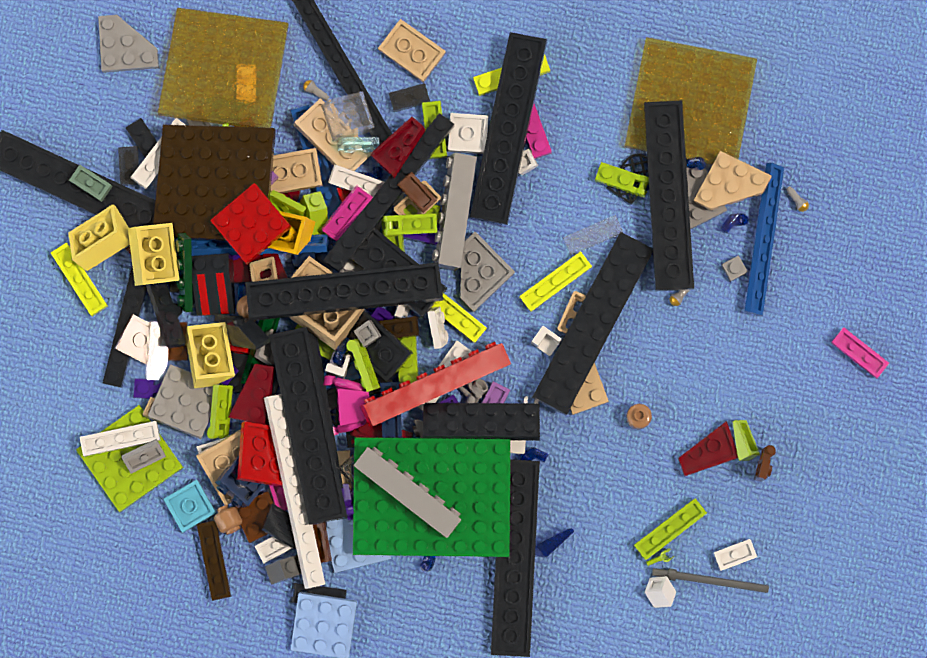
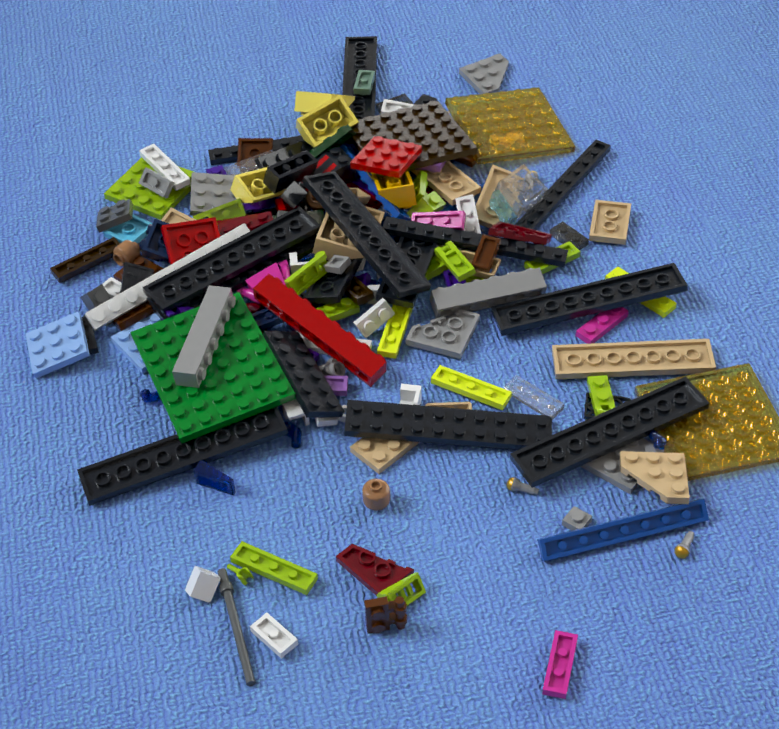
camera: 65 degrees right, 35 degrees down
neon yellow plate [51,242,108,317] -> none
white plate [448,113,488,154] -> none
white plate [519,149,538,175] -> none
clear blue arm [720,213,749,233] -> none
none -> dark grey plate [96,199,133,233]
none -> black brick [263,150,318,194]
none -> tan plate [552,339,716,379]

